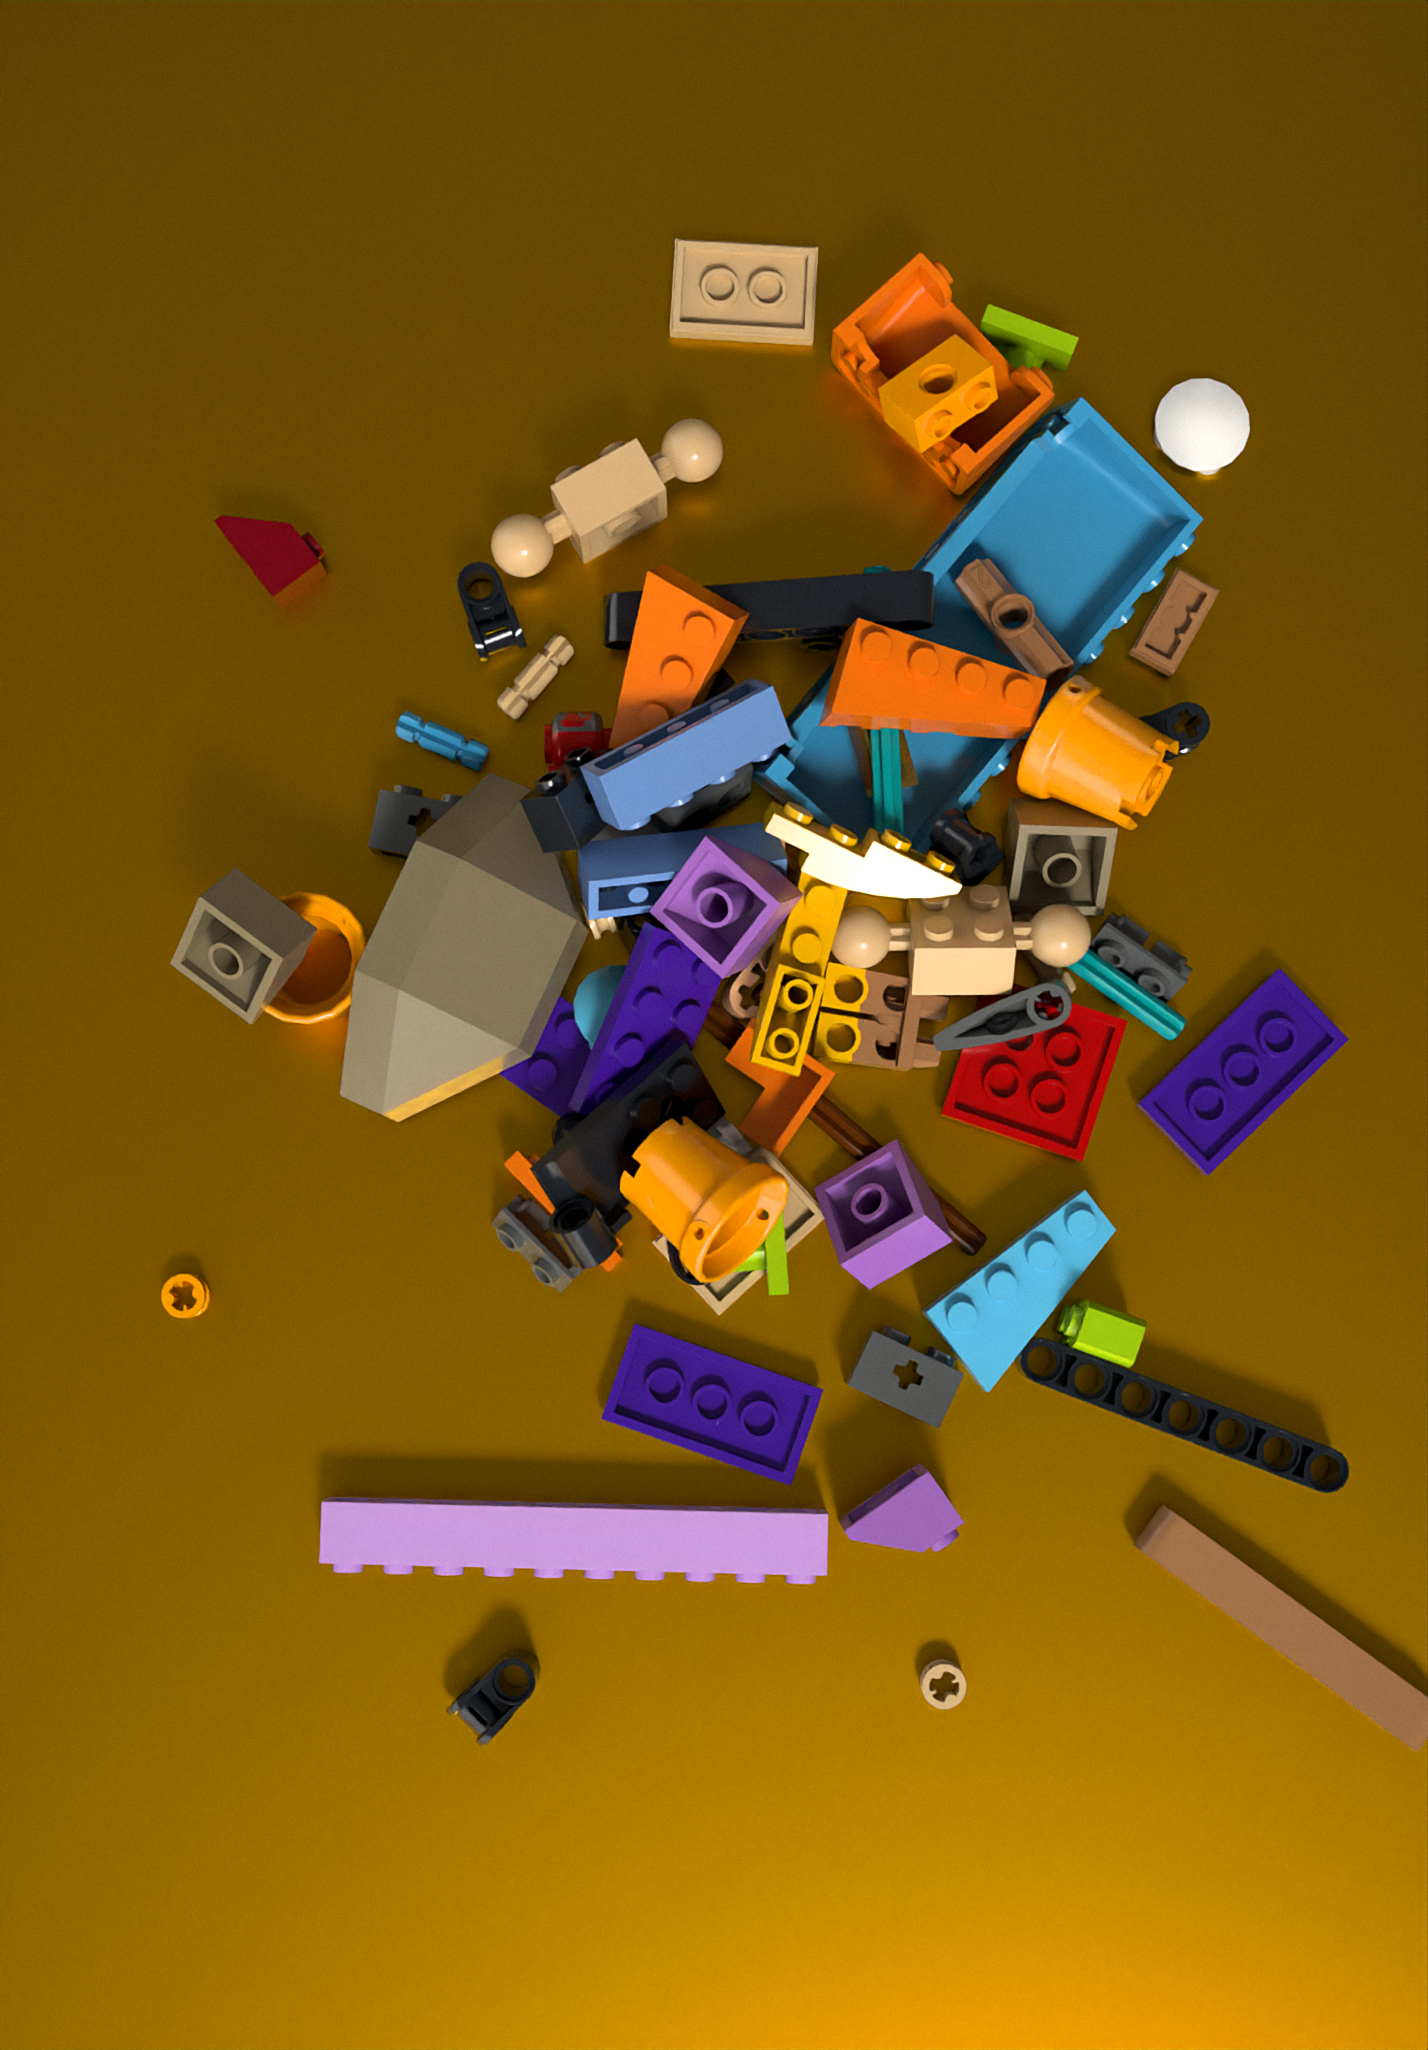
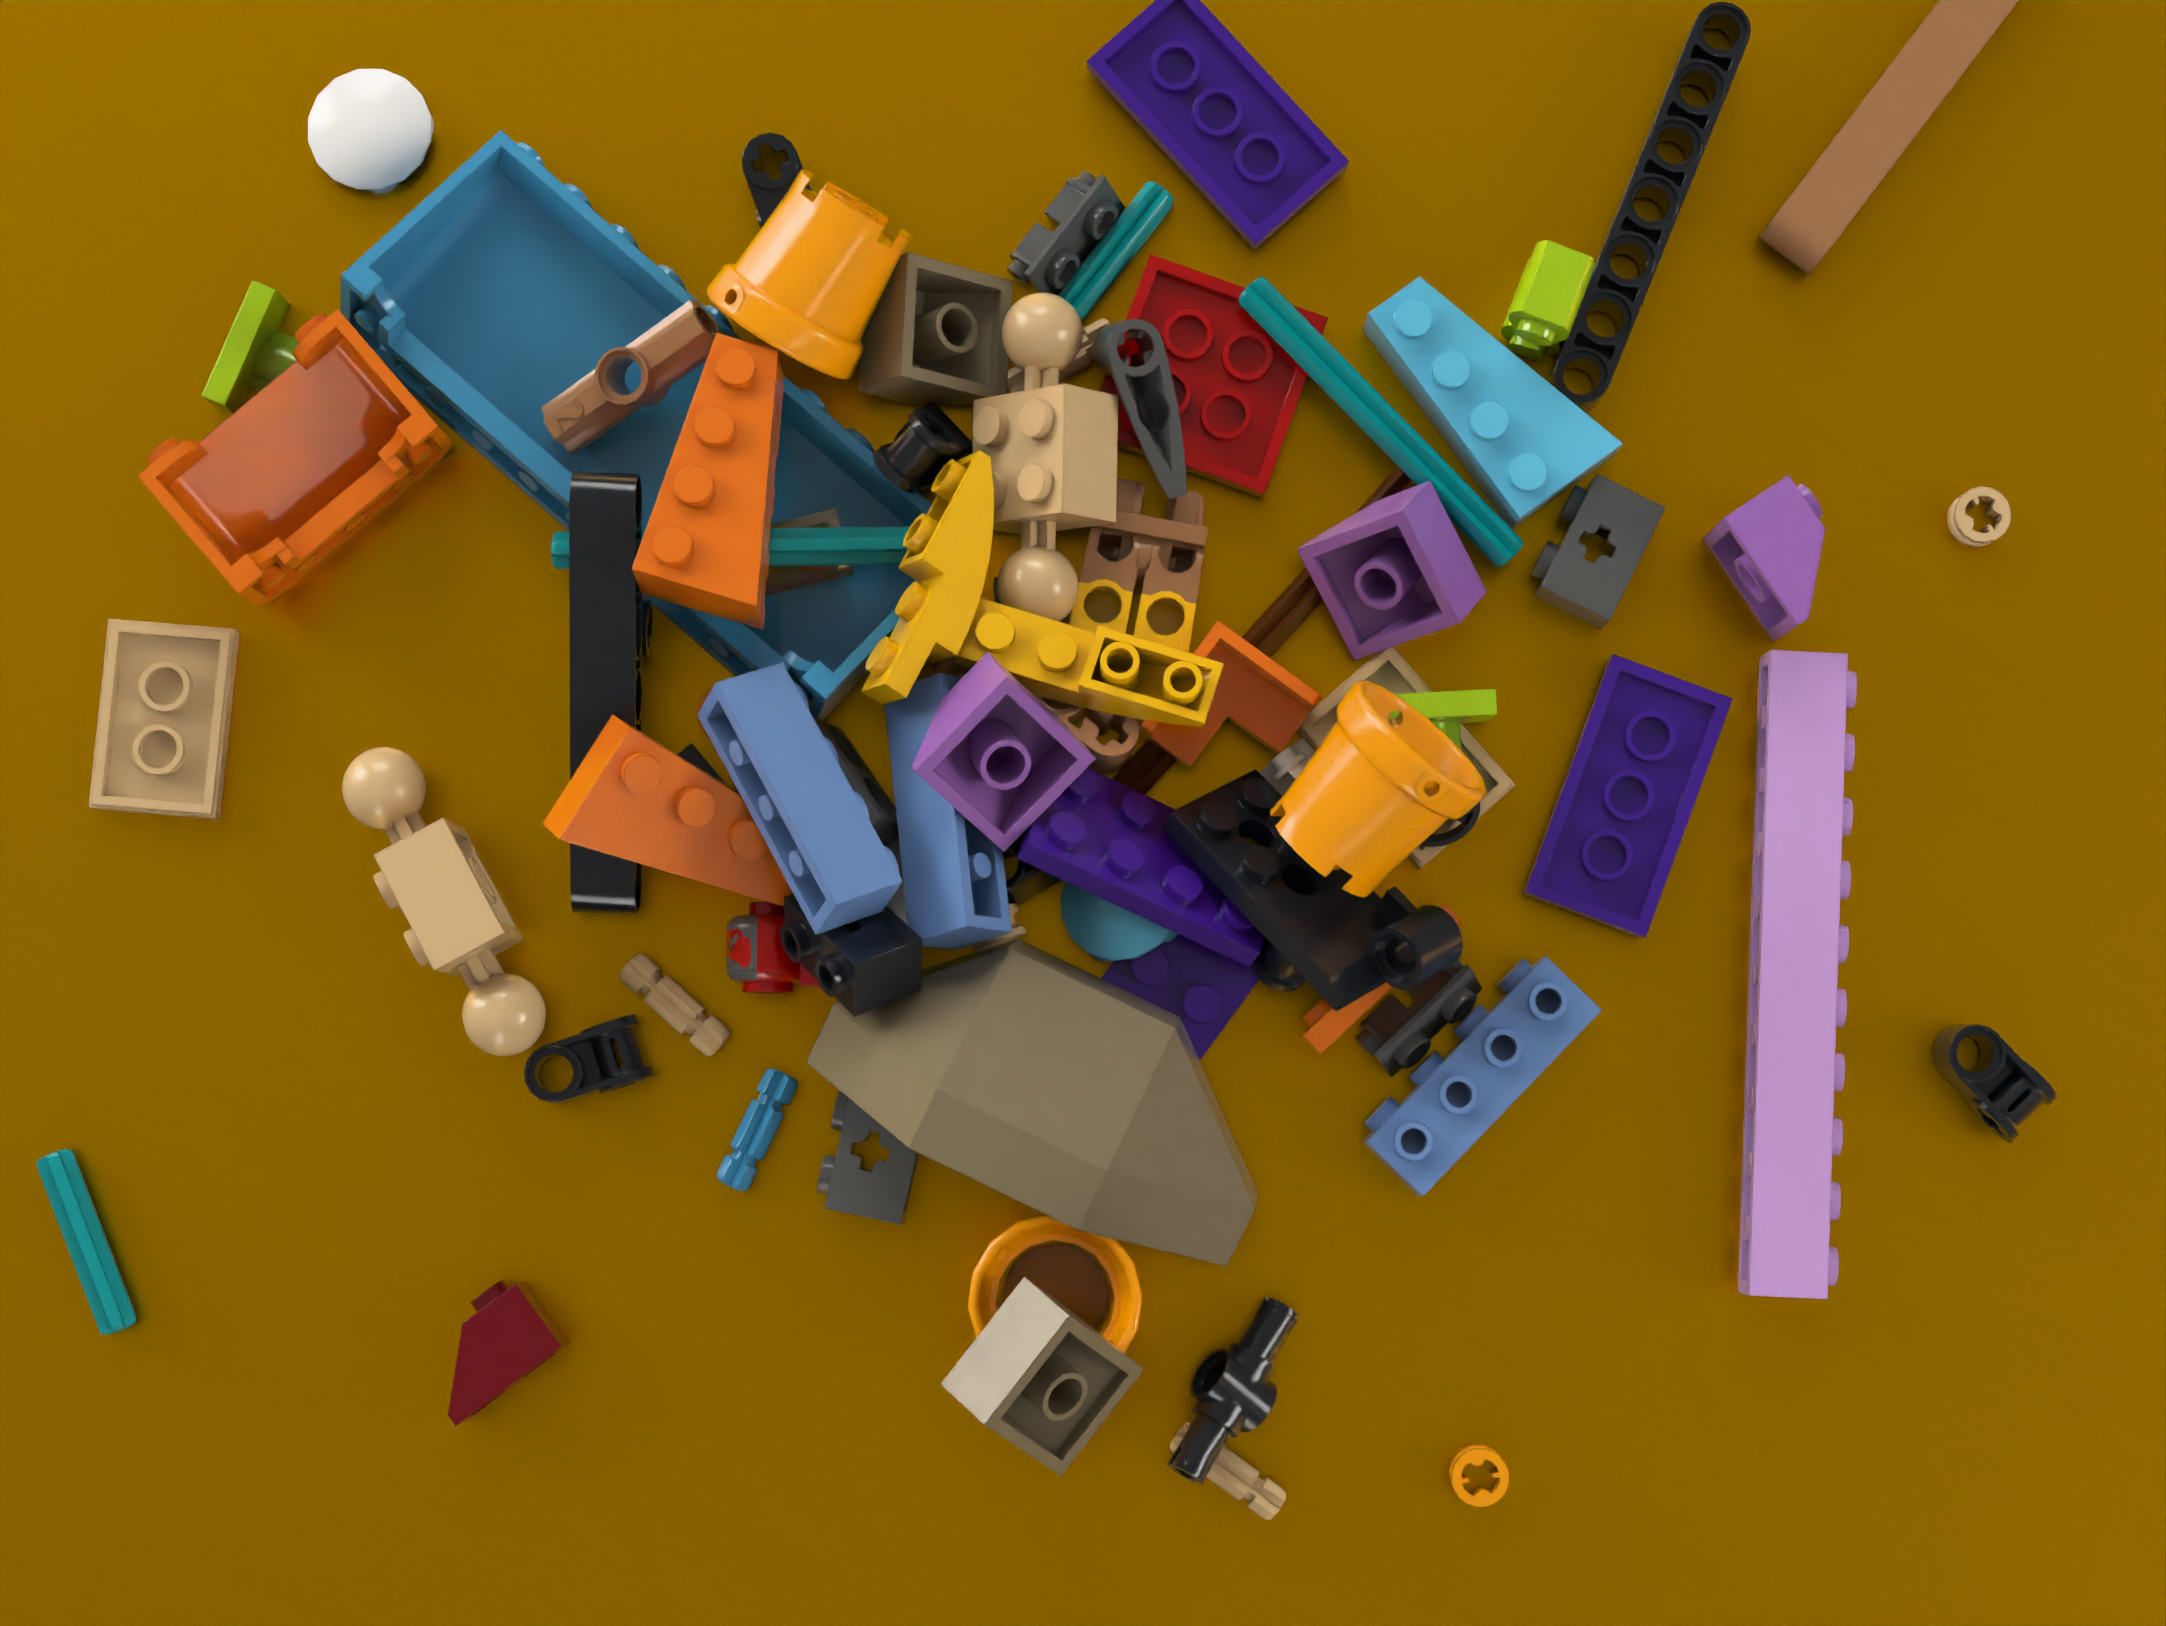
camera: 85 degrees left, 0 degrees up
light orange brick [878,334,998,453] -> none
medium nougat plate [1129,567,1220,677] -> none
none -> teal axle [36,1149,137,1335]
none -> black pin [1167,1297,1300,1485]
none -> tan axle [1170,1422,1287,1520]
none -> teal axle [1239,277,1523,567]
none -> medium blue brick [1362,956,1602,1196]

